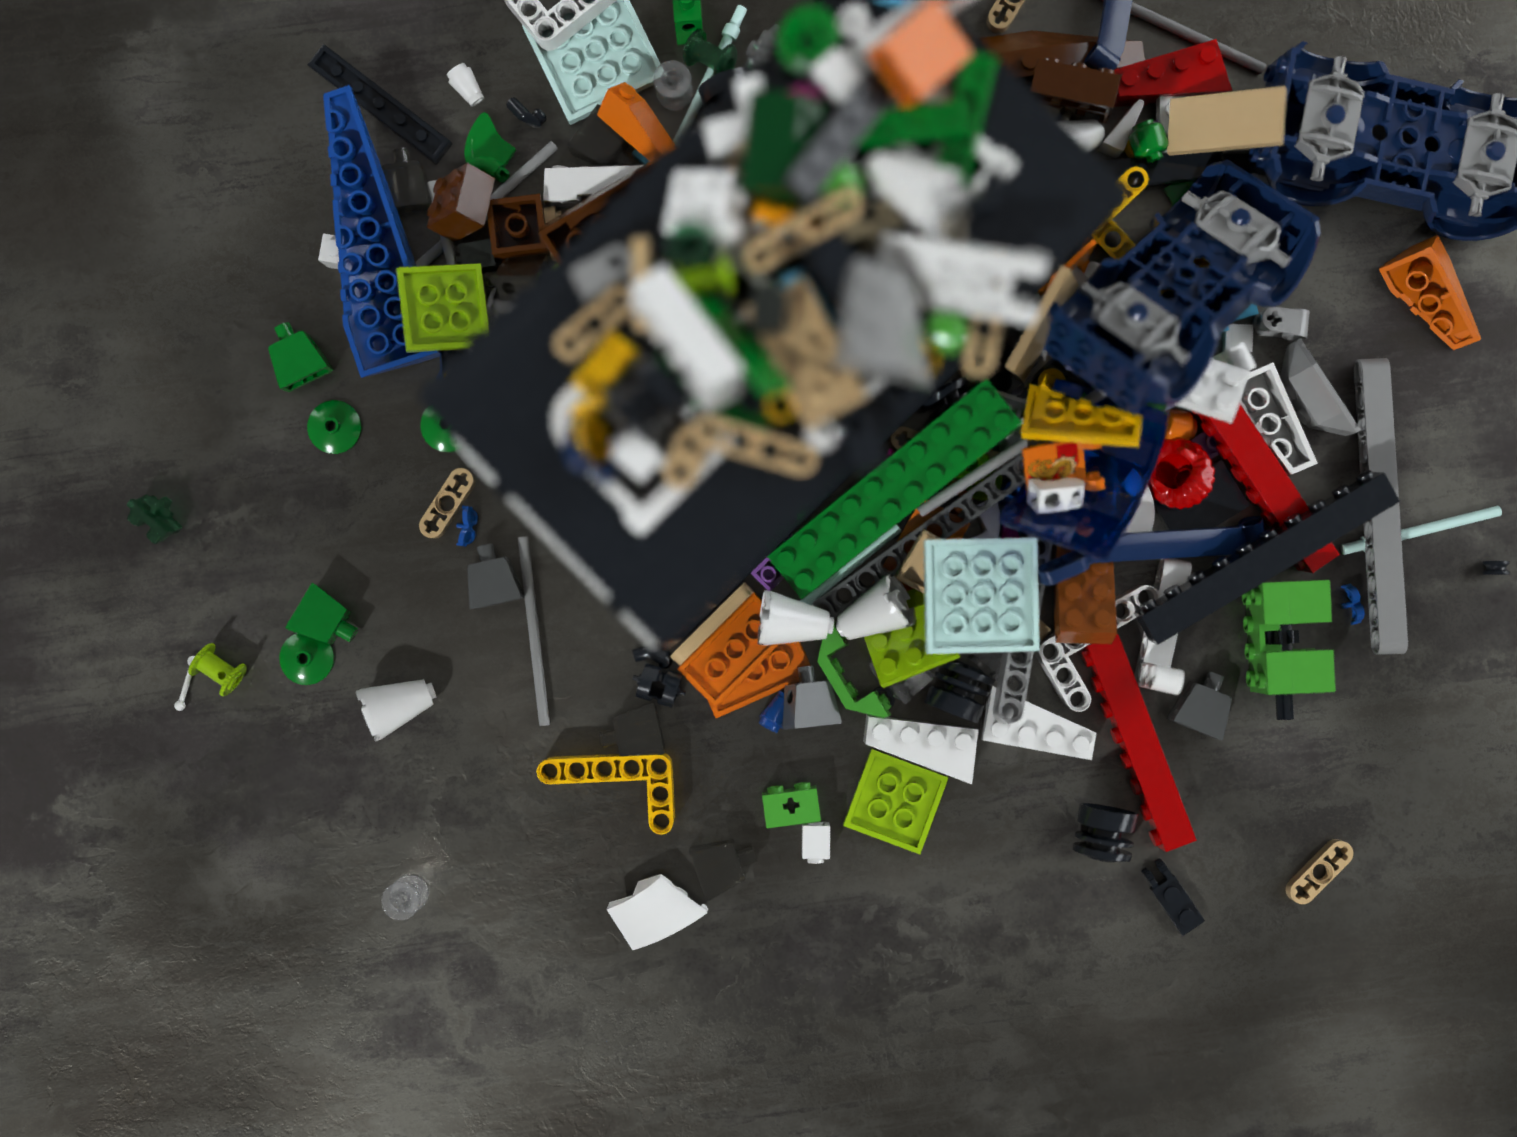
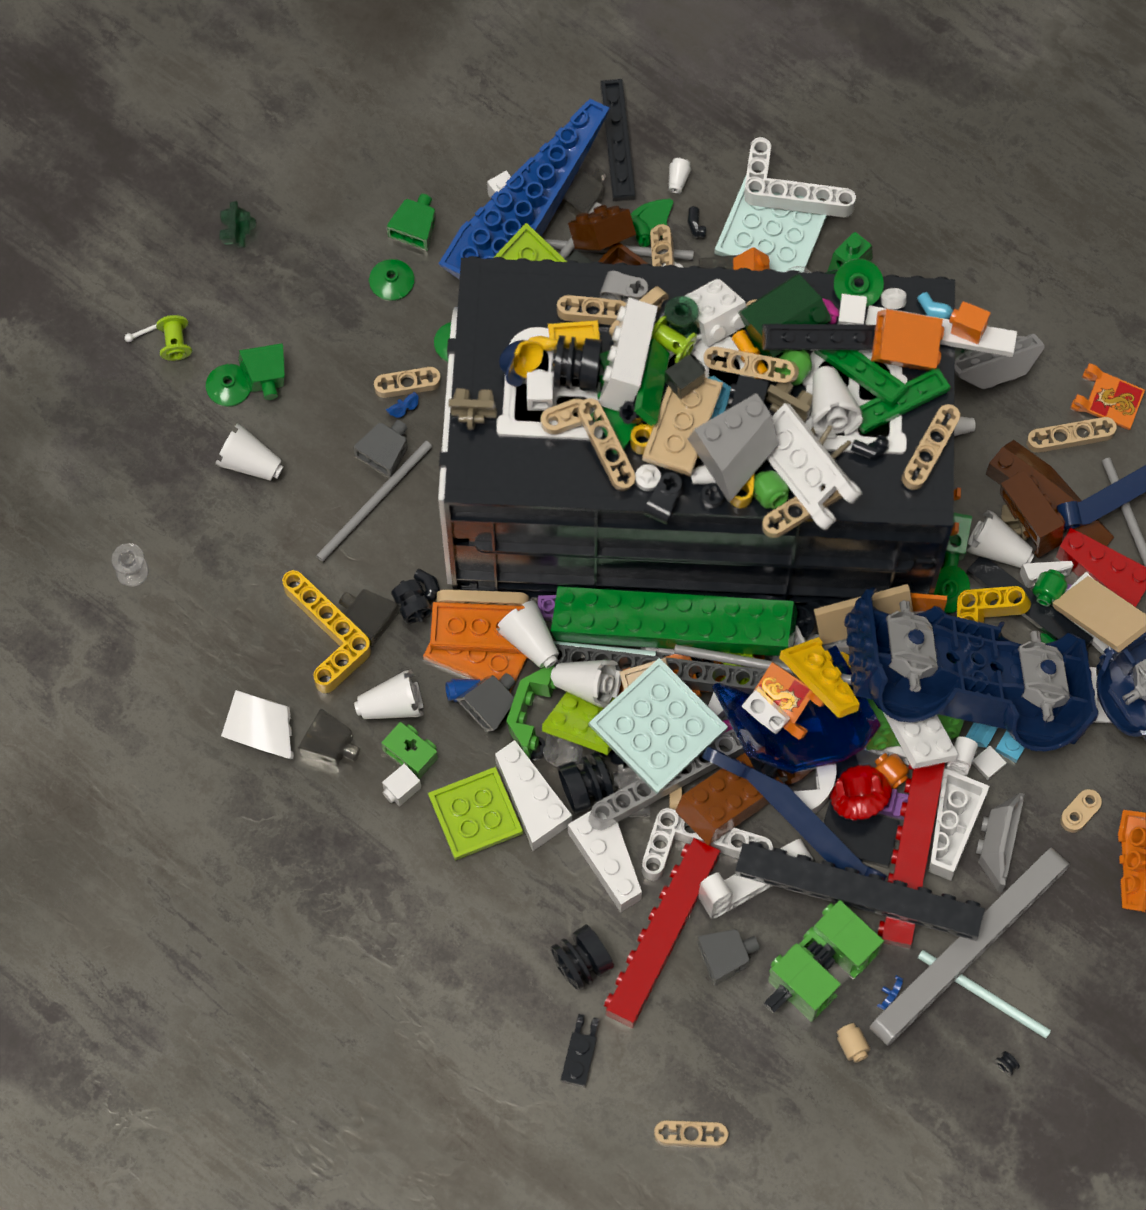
camera: 40 degrees right, 20 degrees down
white brick [703,75,762,164] -> none
light grey piece [1252,307,1310,341] -> none
none -> white cone [354,669,424,719]
none -> dark tan hips [448,388,497,430]
none -> tan beam [650,224,675,266]
none -> tan brick [837,1023,870,1063]
none -> tan beam [902,404,960,490]
none -> tan plate [1060,789,1102,833]

